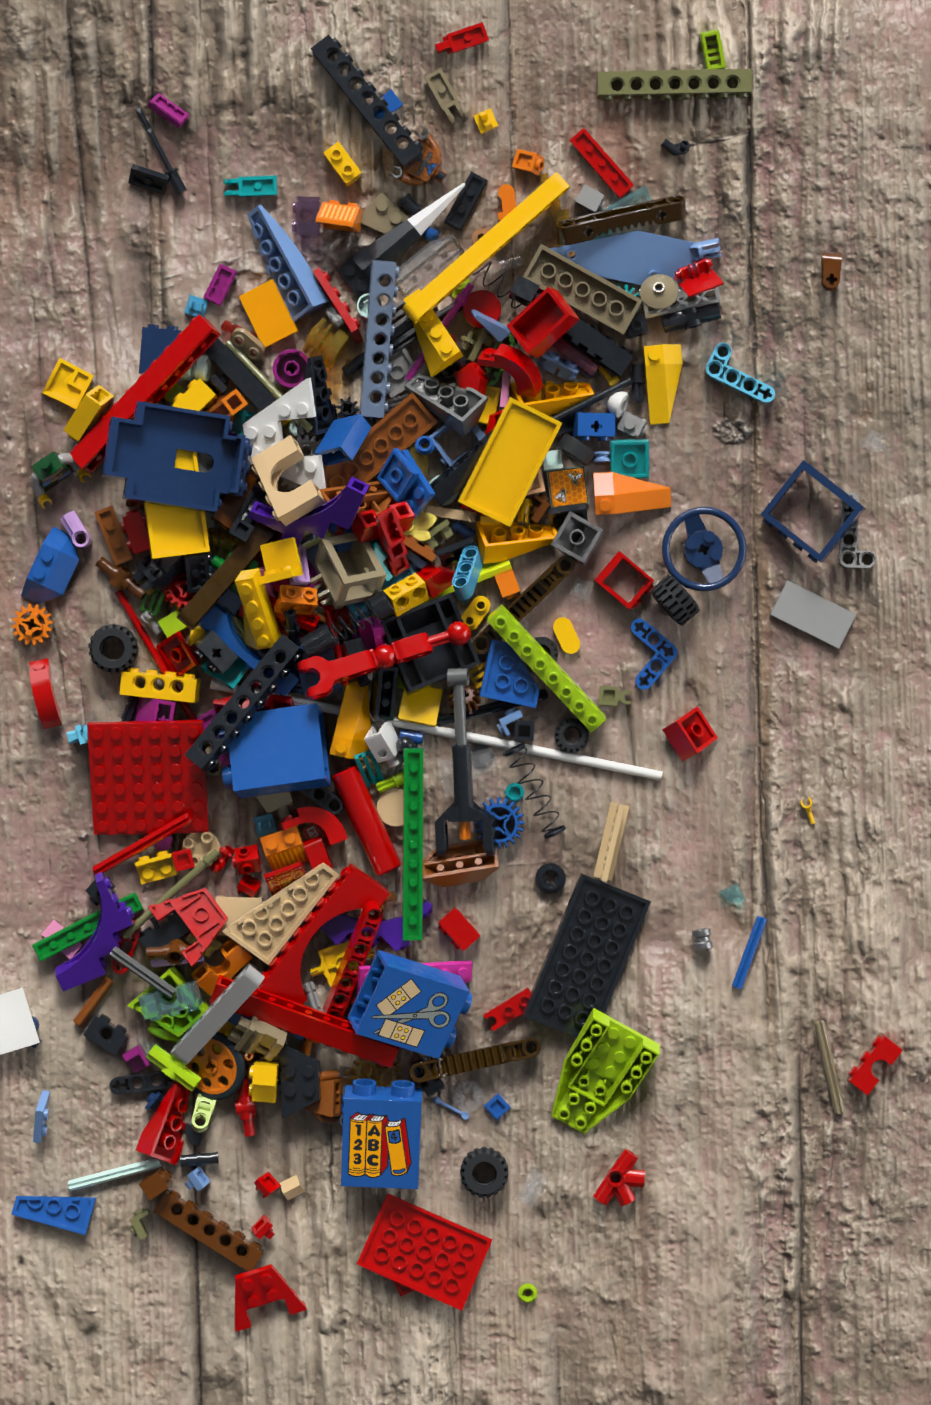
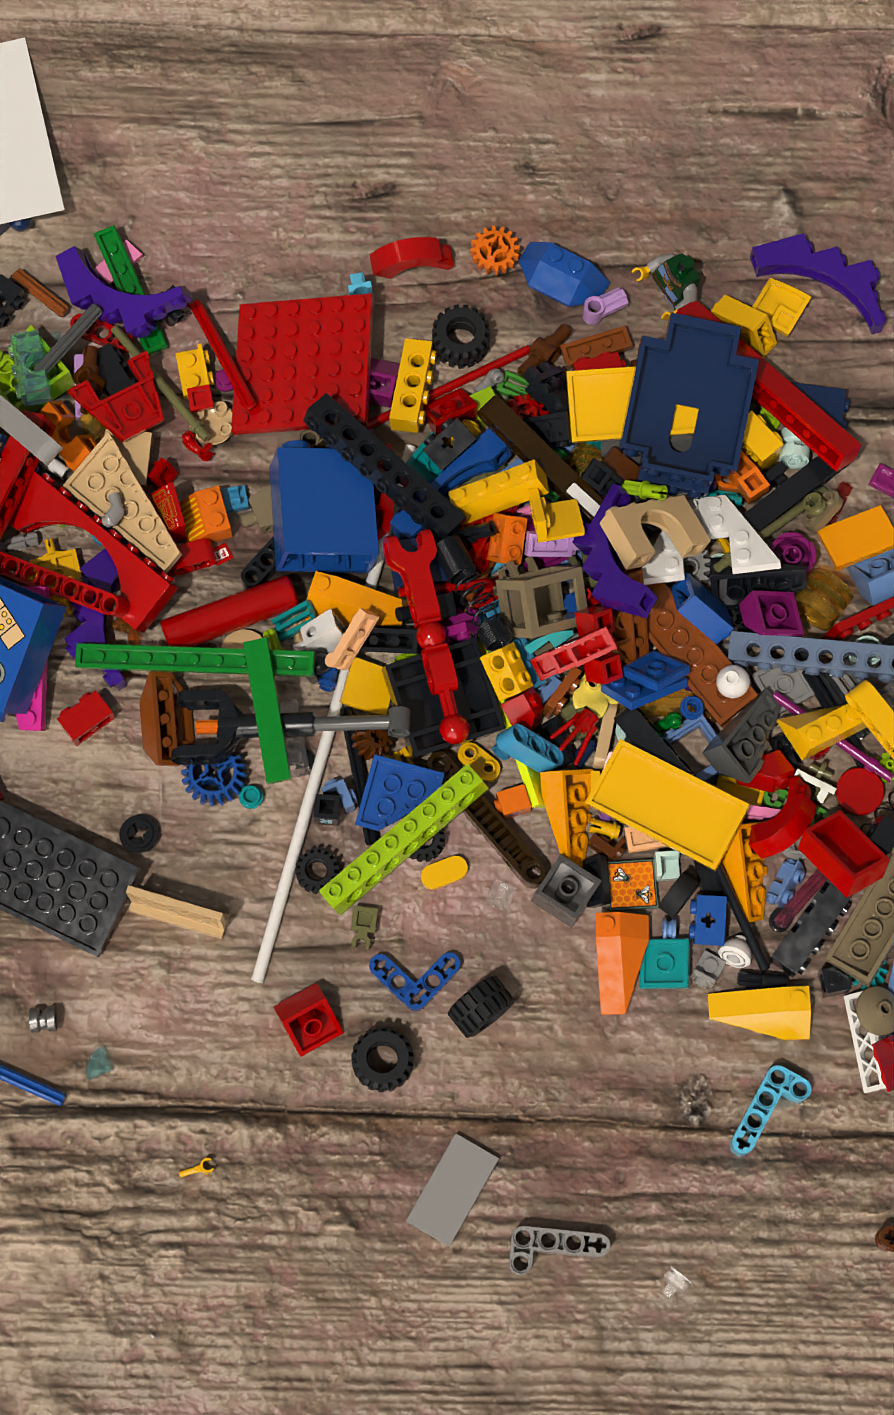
camera: 90 degrees right, 15 degrees down
black axle [120,696,139,722] -> none
dark azure tile [184,295,209,317] -> none
red brick [232,844,262,875] -> none
red arch [278,807,348,846] -> none
light grey axle [323,304,344,327] -> none
medium blue slope [471,309,510,342] -> none
black piece [503,743,566,839] -> none
red window [594,551,654,610] -> none
yellow hand [598,366,620,387] -> none
black piece [661,302,721,333] -> none
dark blue piece [662,507,746,591] -> none
dark blue window [760,460,866,563] -> none
none -> light grey arm [102,492,124,528]
none -> green tile [243,637,292,785]
none -> light nougat plate [325,608,379,671]
none -> black tyre [351,1026,414,1092]
none -> red plant [550,708,599,765]
none -> white sticker [567,483,600,516]
none -> lime axle [621,480,668,501]
none -> green arm [653,712,682,733]
none -> white brick [716,665,750,698]
none -> magenta slope [739,591,804,636]
none -> dark purple arch [750,233,886,335]
none -> olive bush [802,492,827,516]

